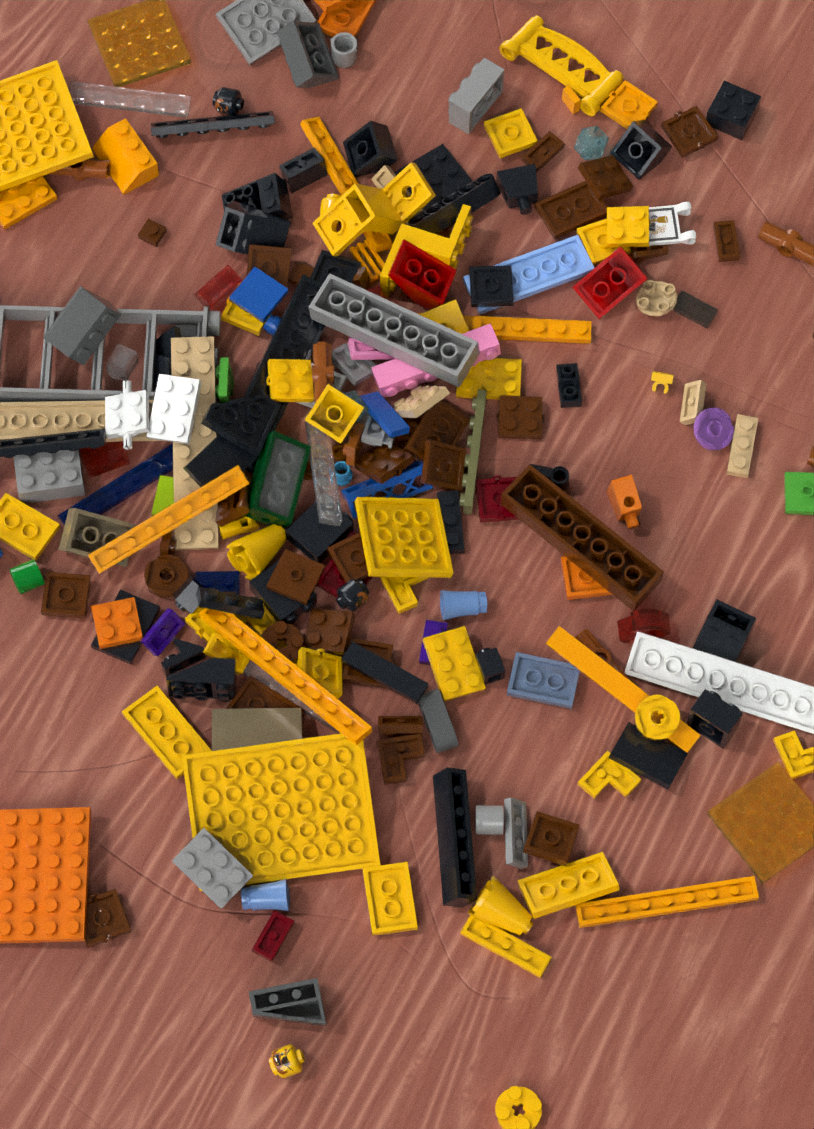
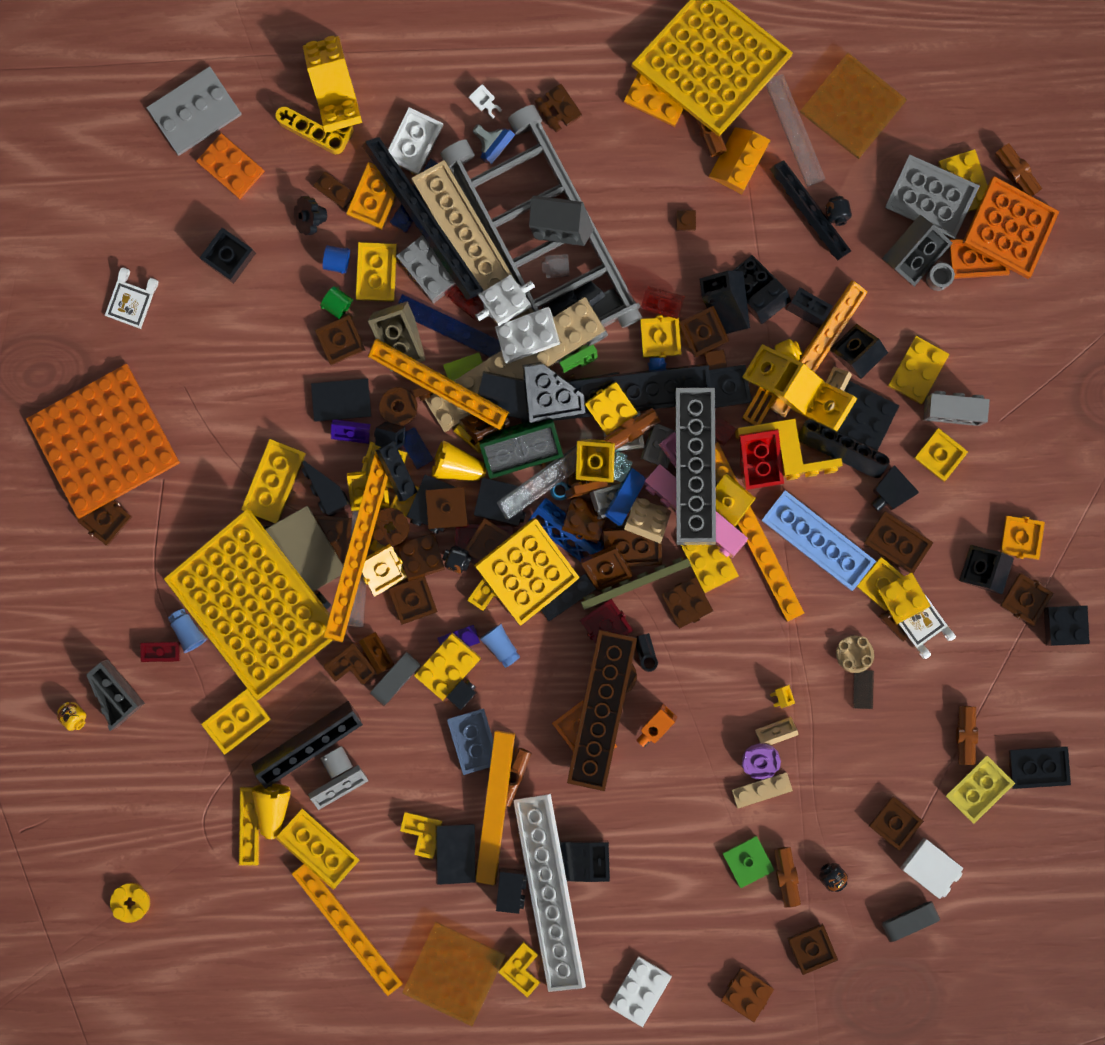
camera: 60 degrees right, 20 degrees up
orange plate [91,597,143,649] -> none
black slope [161,638,206,677] -> none
light grey brick [172,828,253,909] -> none
blue tile [229,267,289,323] -> none
black tile [341,642,429,704] -> none
reddish brown tile [352,267,370,291] -> none
black tile [469,265,514,307] -> none
yellow piece [499,16,624,116] -> none
reddish brown plate [521,131,565,173] -> none
reddish brown plate [523,811,580,866] -> none
black slope [556,363,582,408] -> none
light orange tile [562,86,580,114] -> none
red slope [572,246,649,319] -> none
clear light blue brick [574,126,609,161] -> none
reddish brown plate [578,155,633,200] -> none
clear red brick [617,609,671,643] -> none
yellow plate [634,695,680,740] -> none
reddish brown plate [713,220,740,262] -> none
none -> yellow plate [888,336,949,405]

